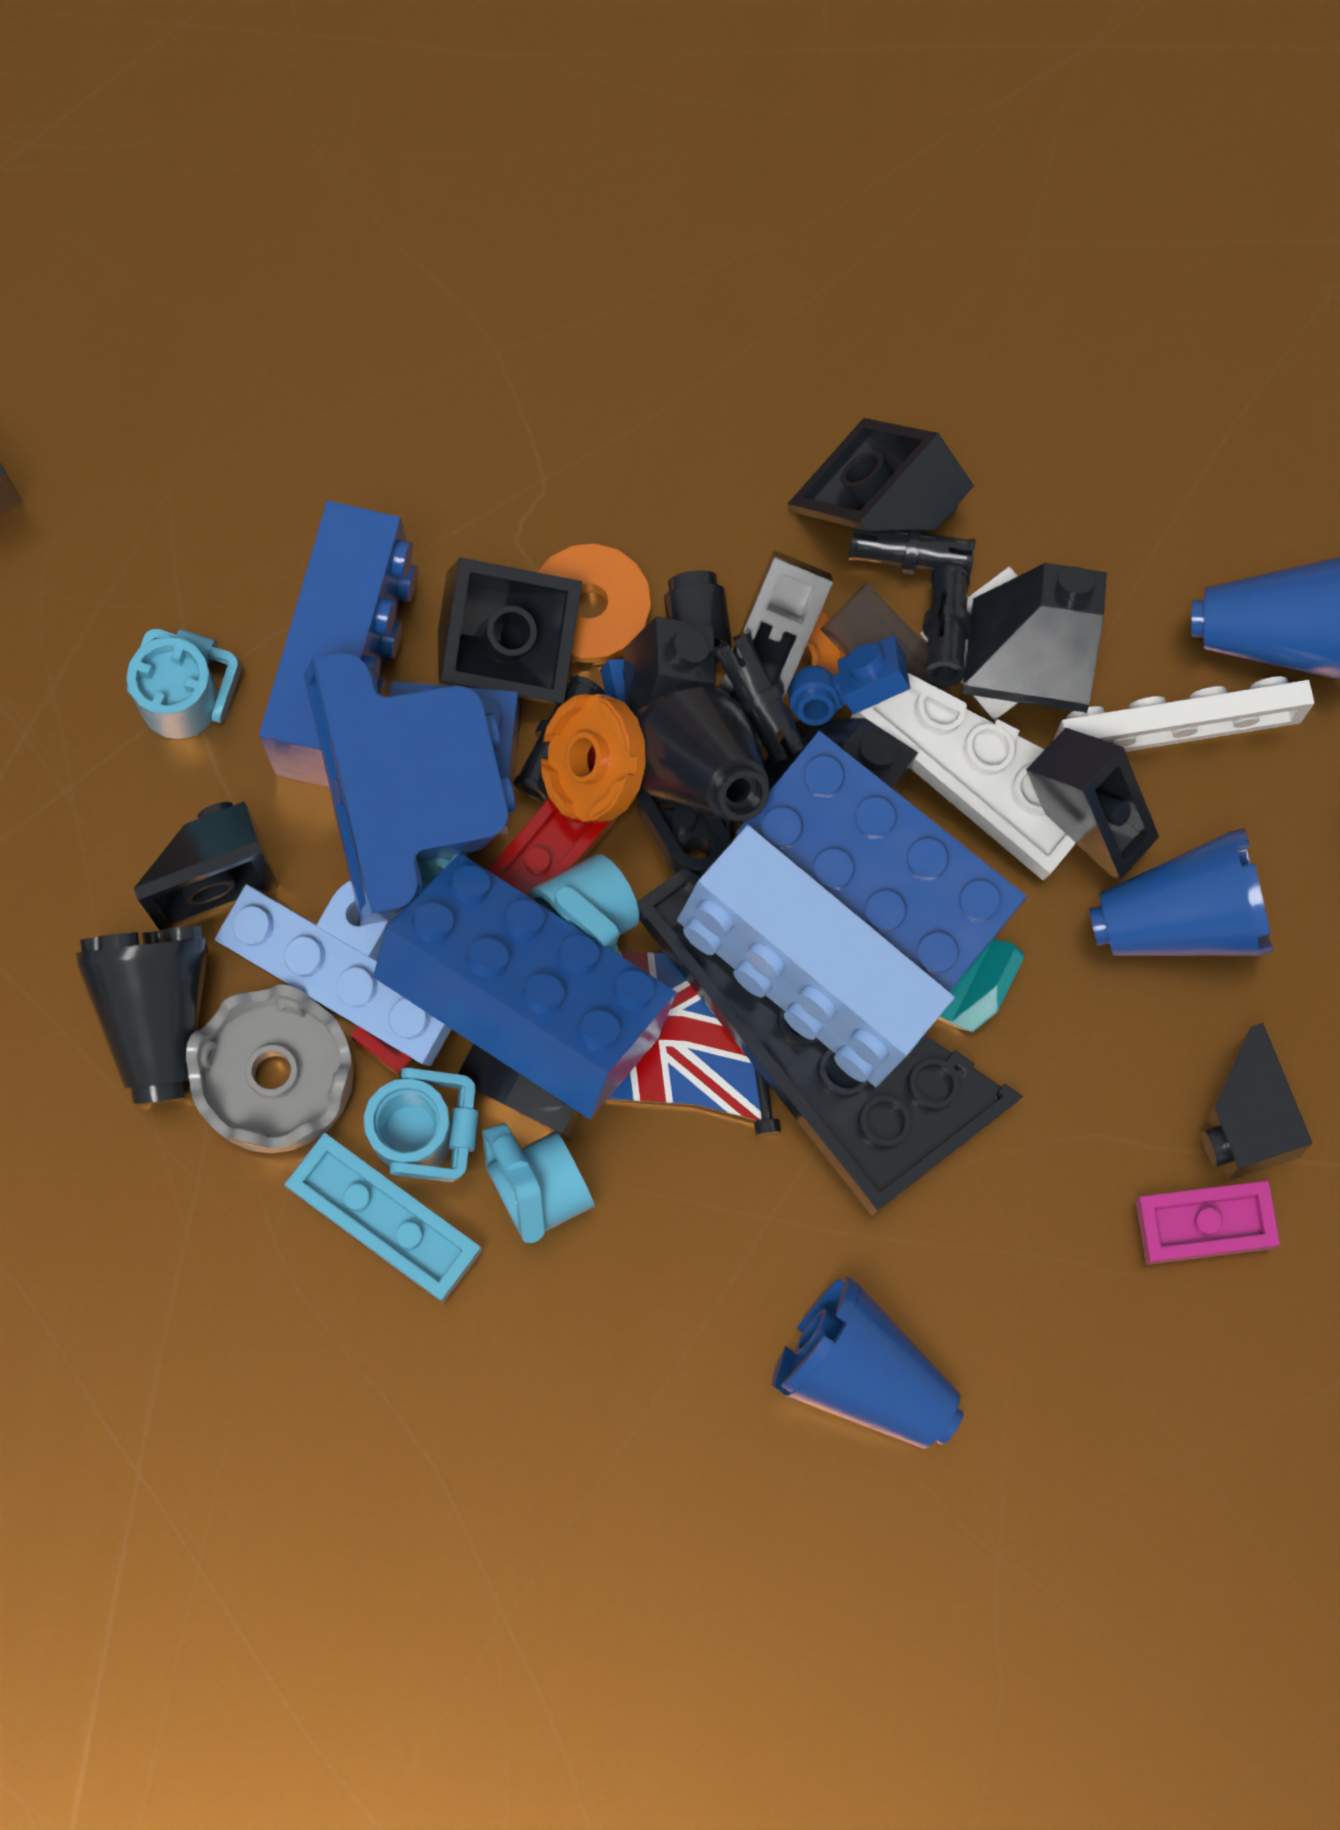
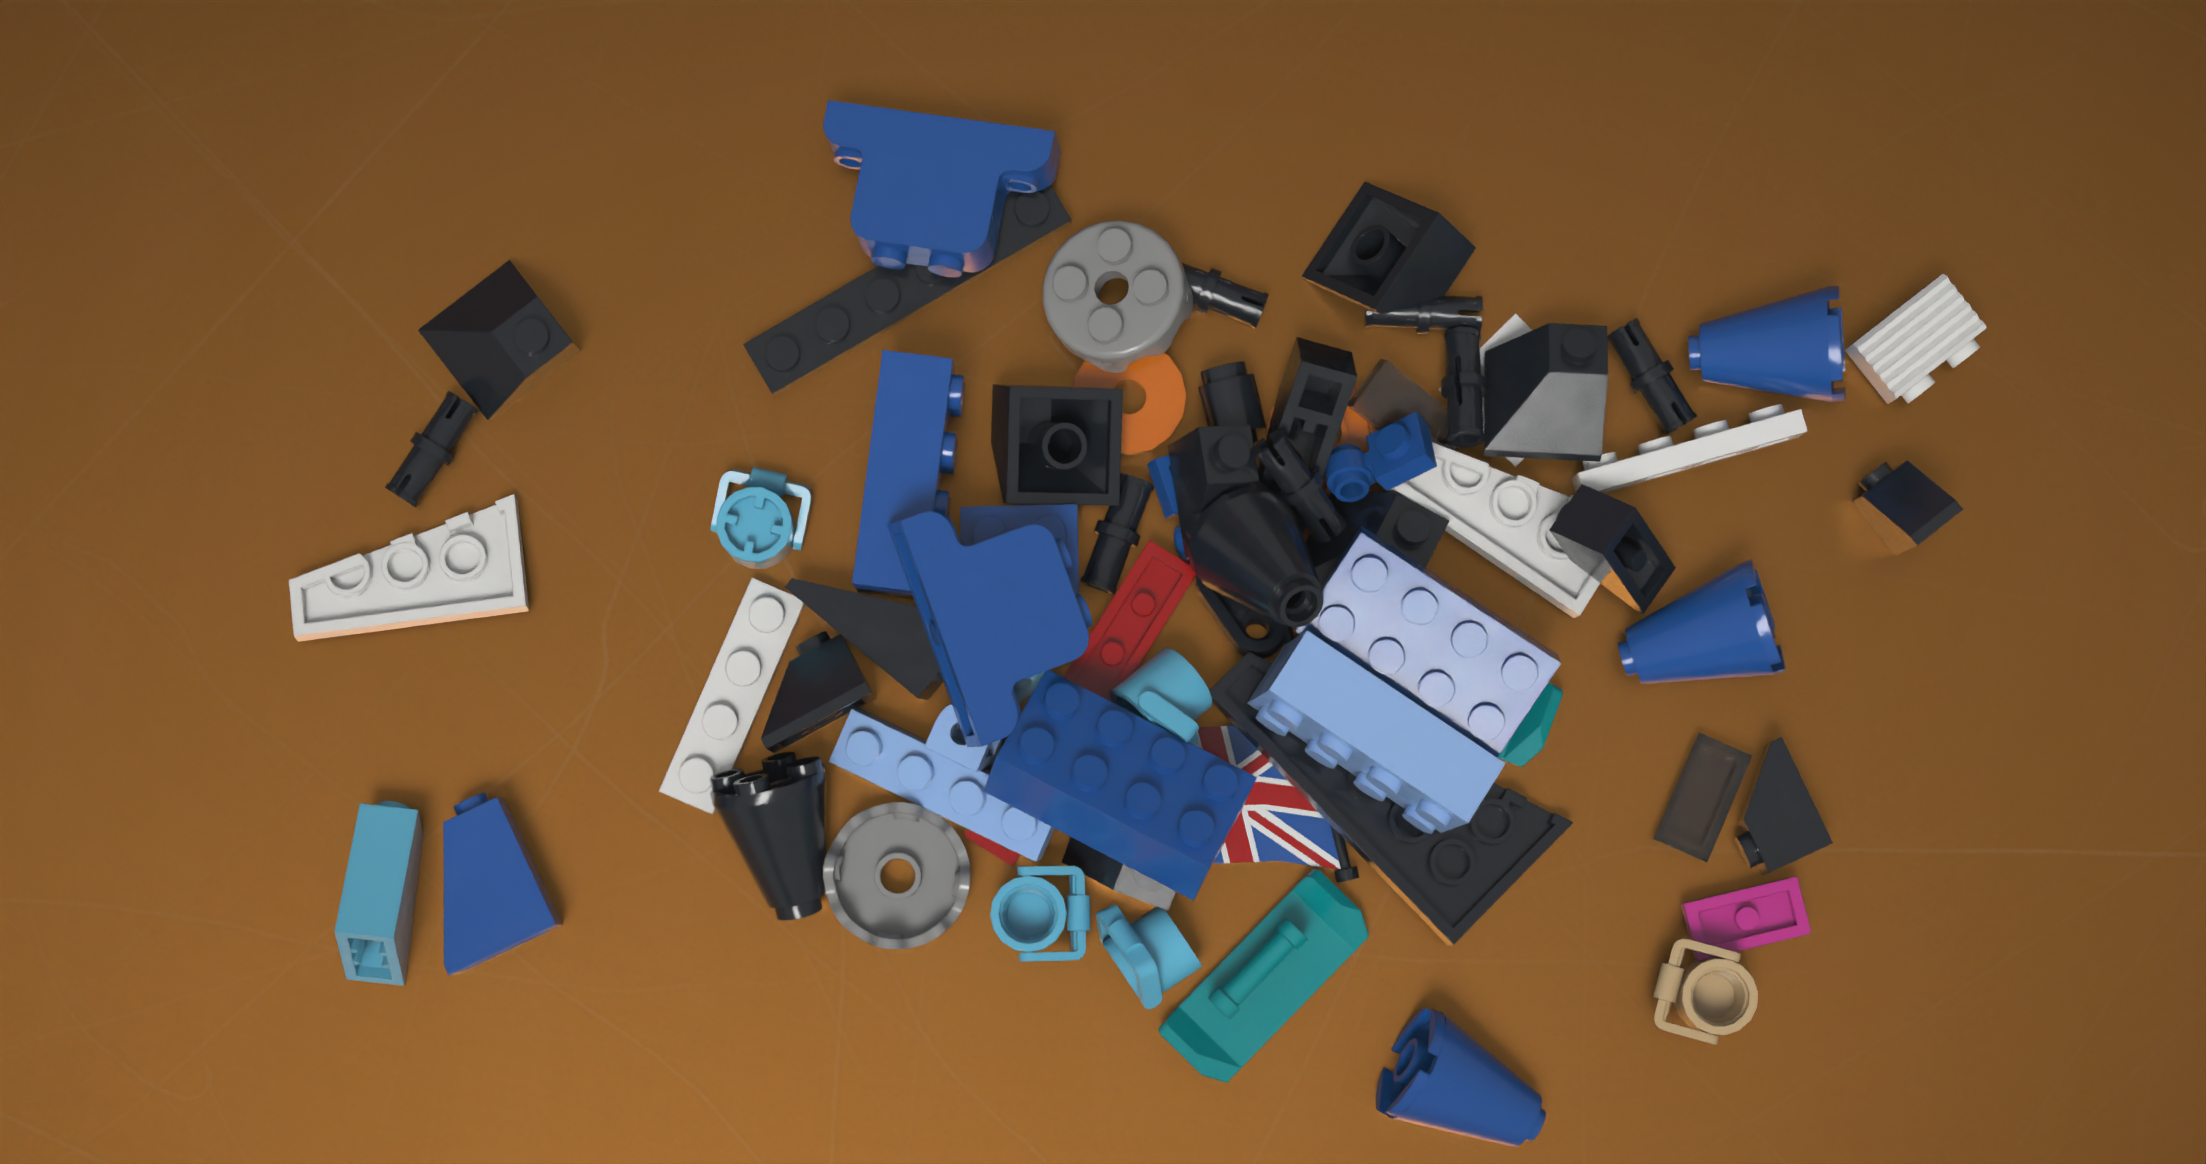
camera: 10 degrees left, 10 degrees up
medium azure plate [284,1132,483,1303] -> none
orange tile [541,694,646,822] -> none
none -> white plate [659,578,805,815]
none -> black plate [743,185,1072,396]
none -> black slope [785,578,944,700]
none -> blue brick [823,100,1061,277]
none -> light grey plate [1043,220,1193,373]
none -> teal piece [1159,869,1369,1083]
none -> black pin [1182,262,1269,329]
none -> black pin [1607,318,1698,436]
none -> clear smoke tile [1653,733,1752,863]
none -> tan piece [1653,939,1758,1045]

